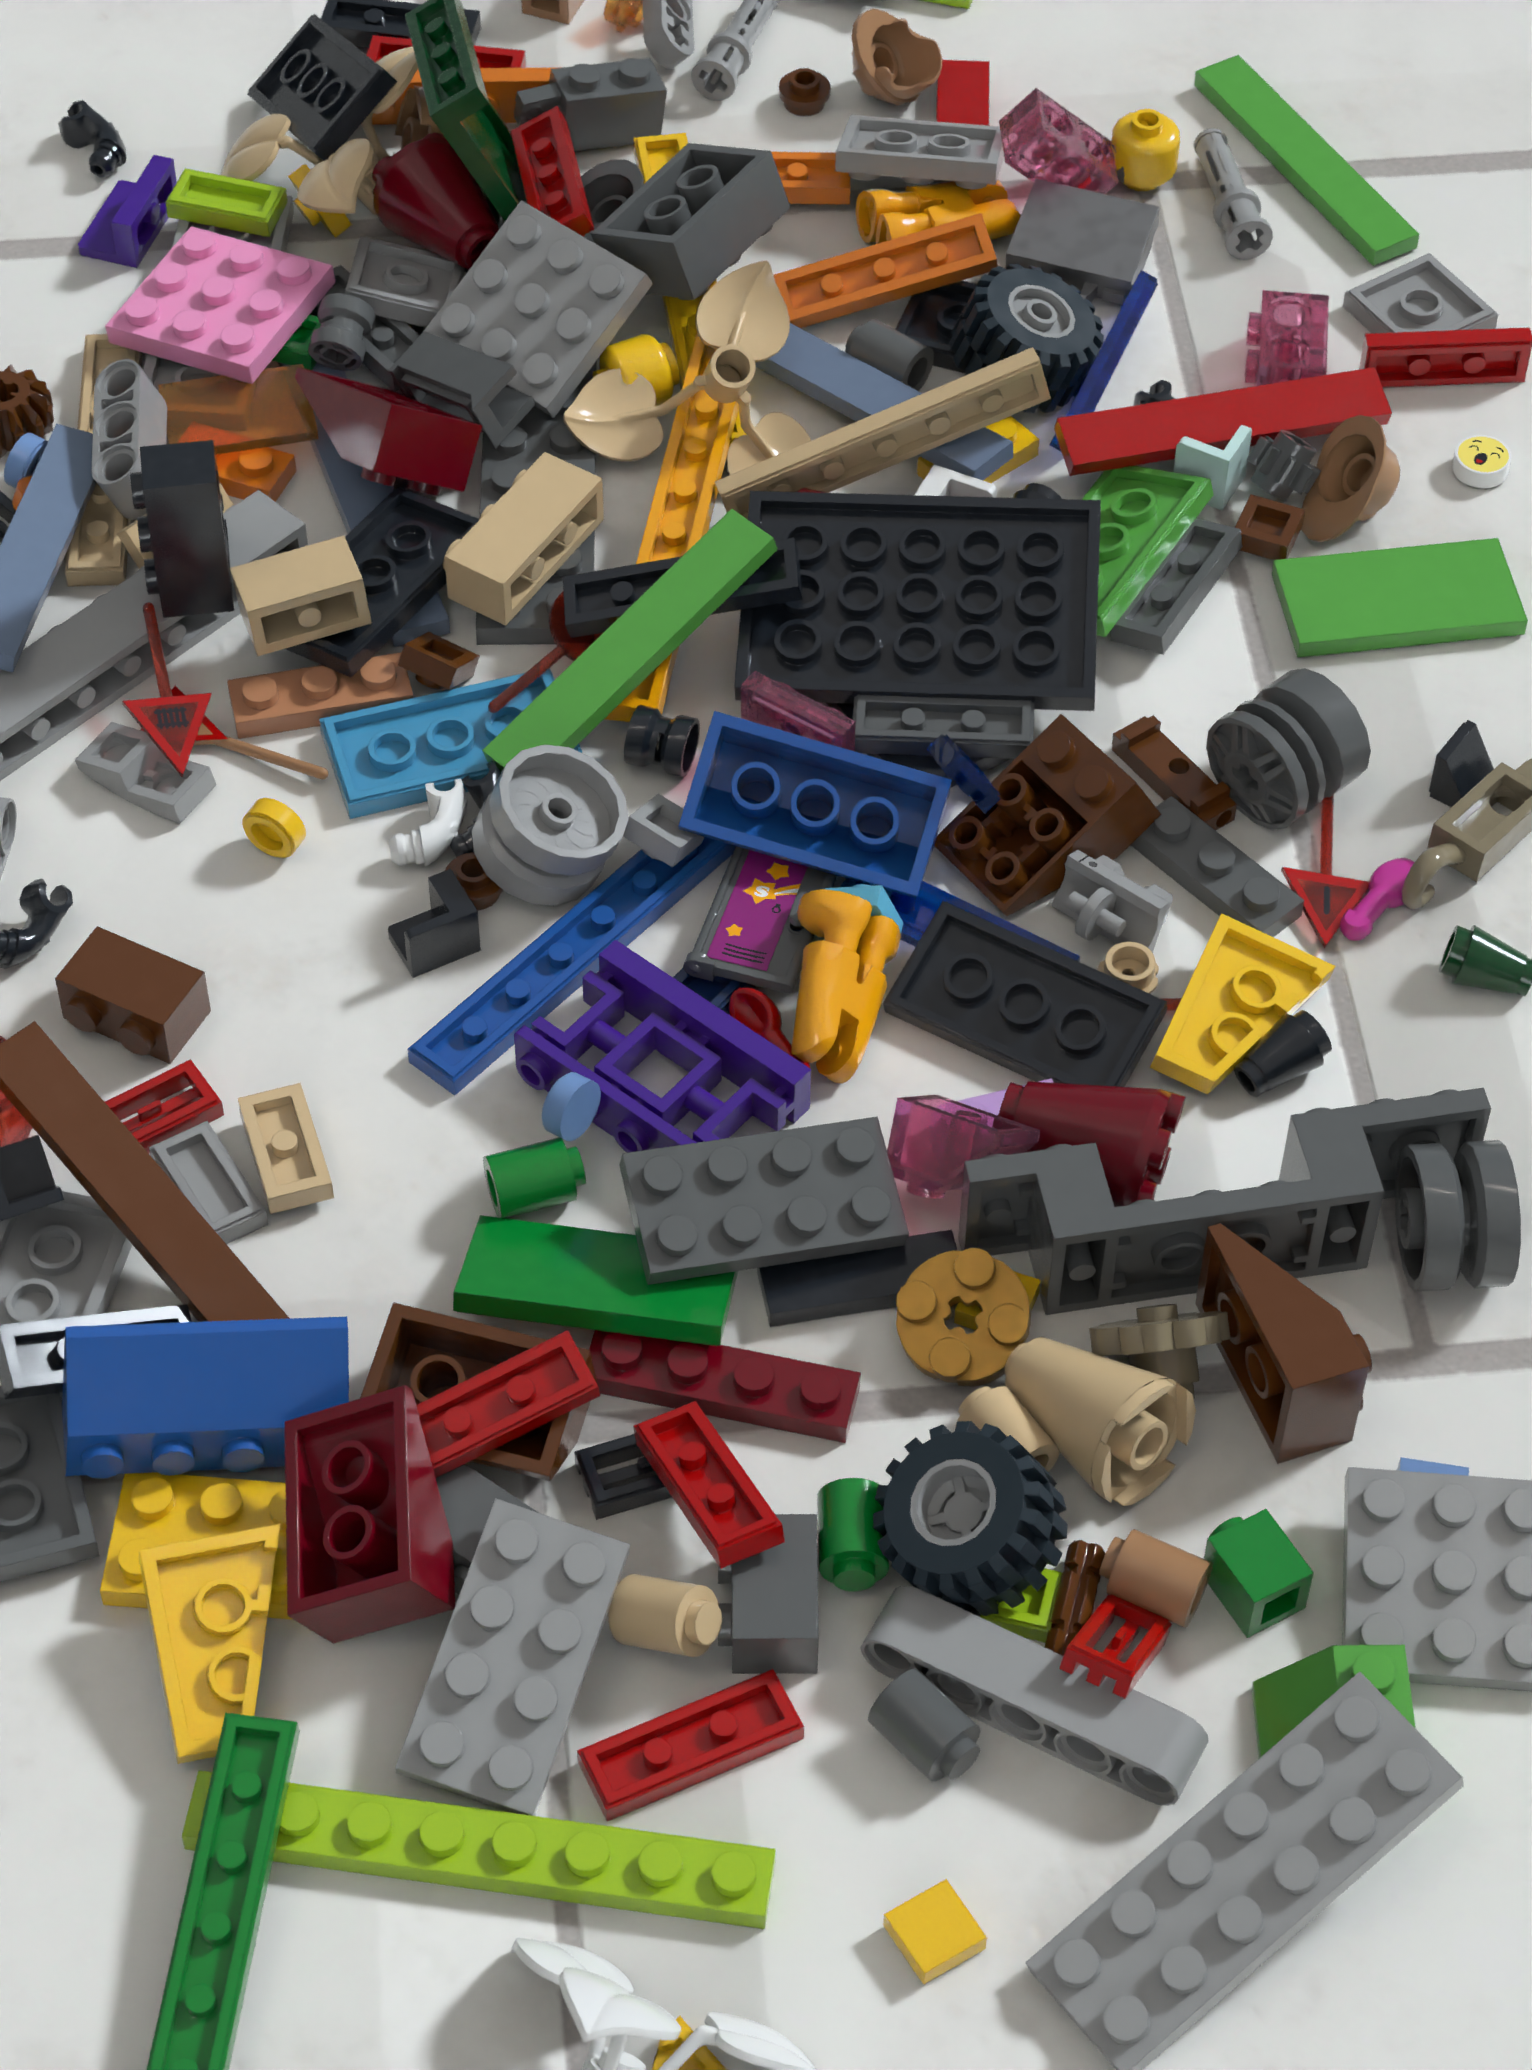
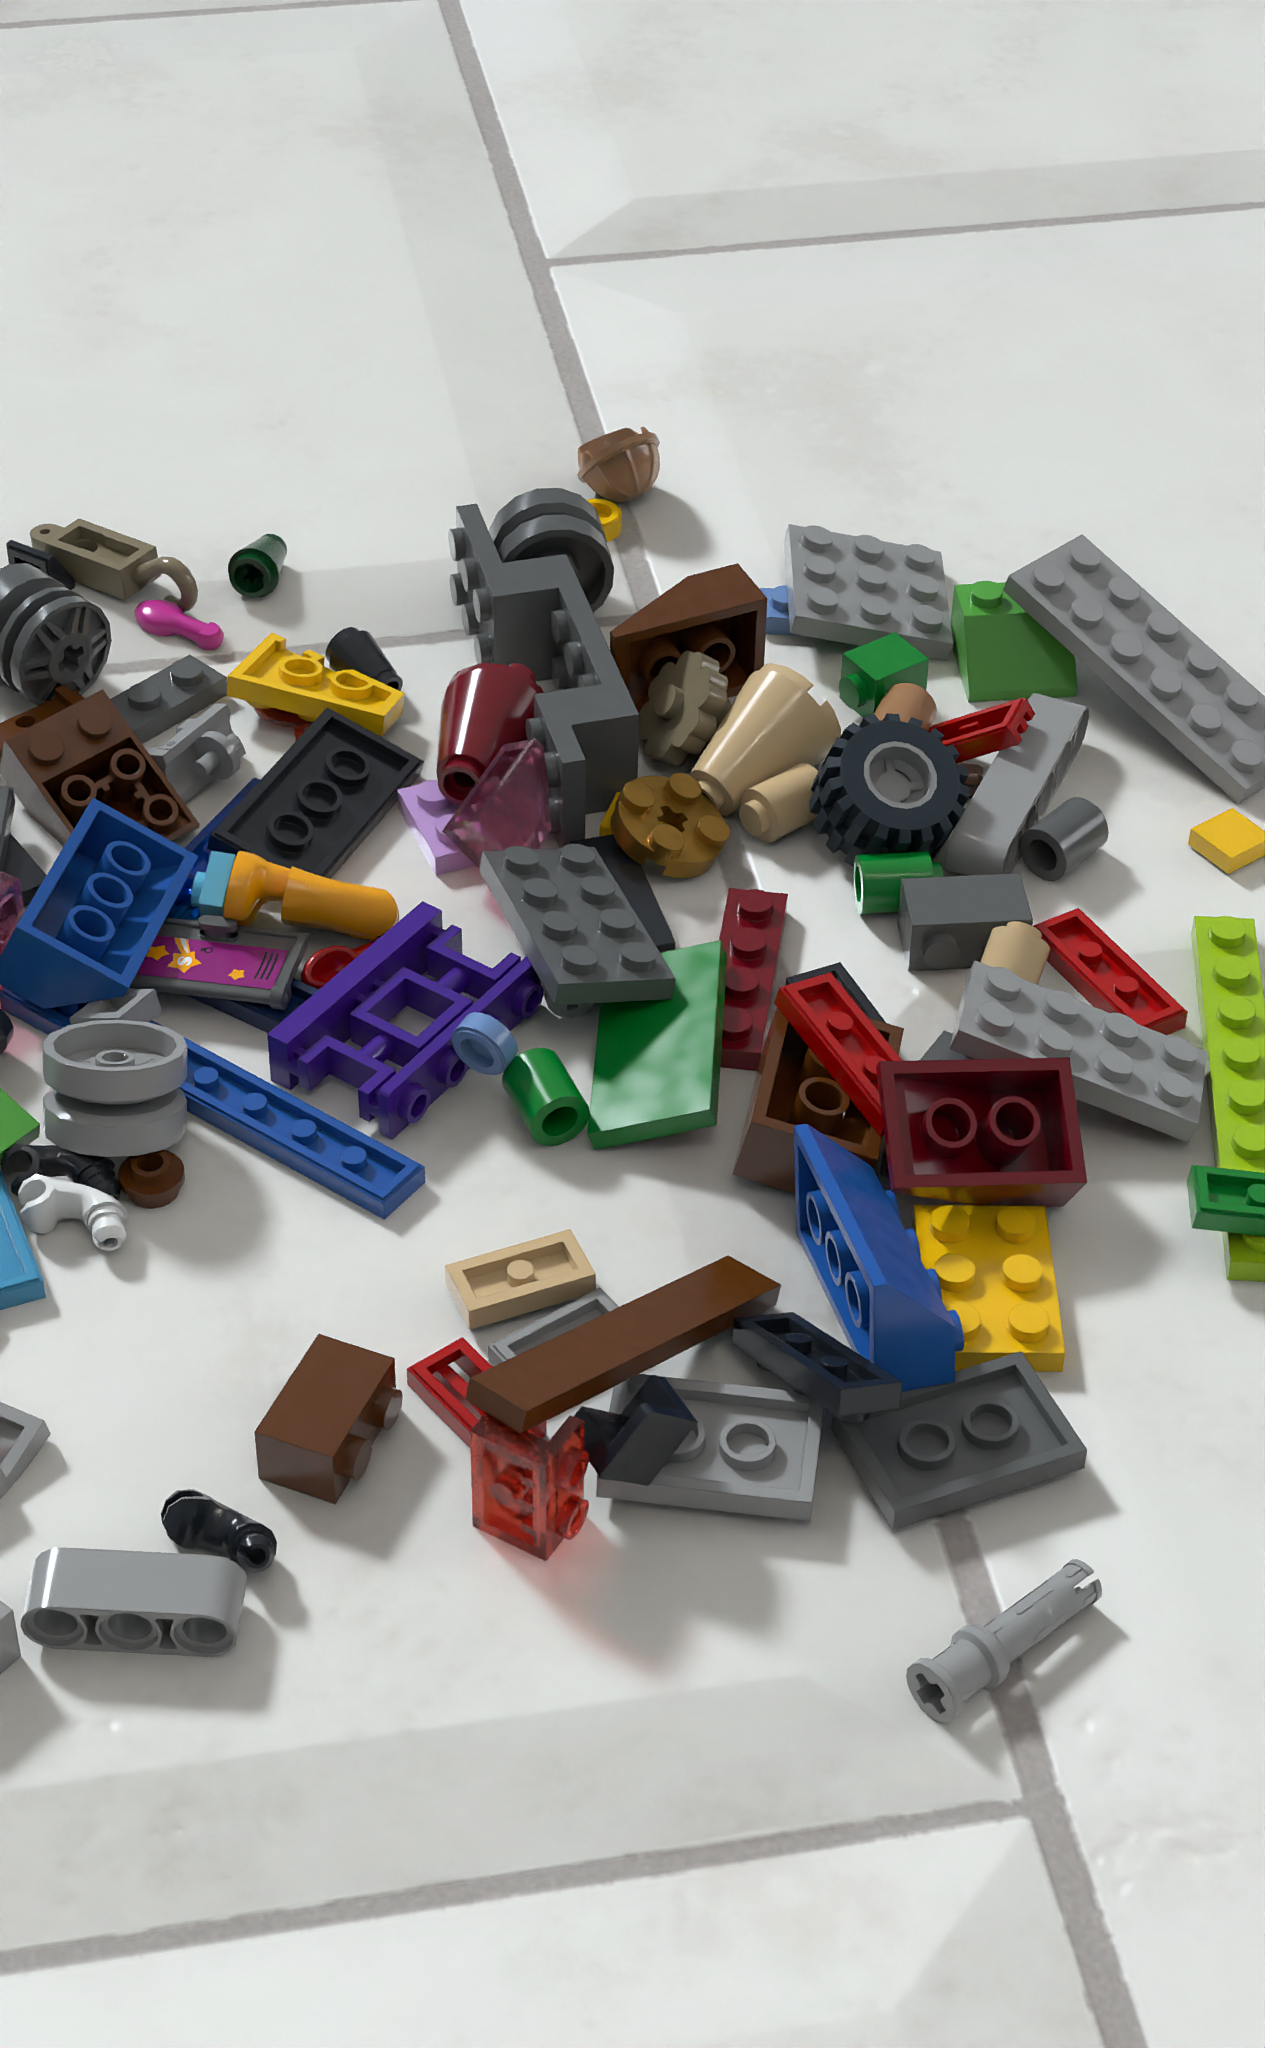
camera: 95 degrees left, 10 degrees down
yellow wing [138,1524,280,1764] -> none
yellow tile [242,798,306,858] -> none
black panel [388,869,481,978] -> none
red tile [633,1401,785,1569] -> none
clear blue tile [927,734,1001,814] -> none
tan plate [1098,942,1159,994] -> none
piece [1281,795,1369,949] -> none

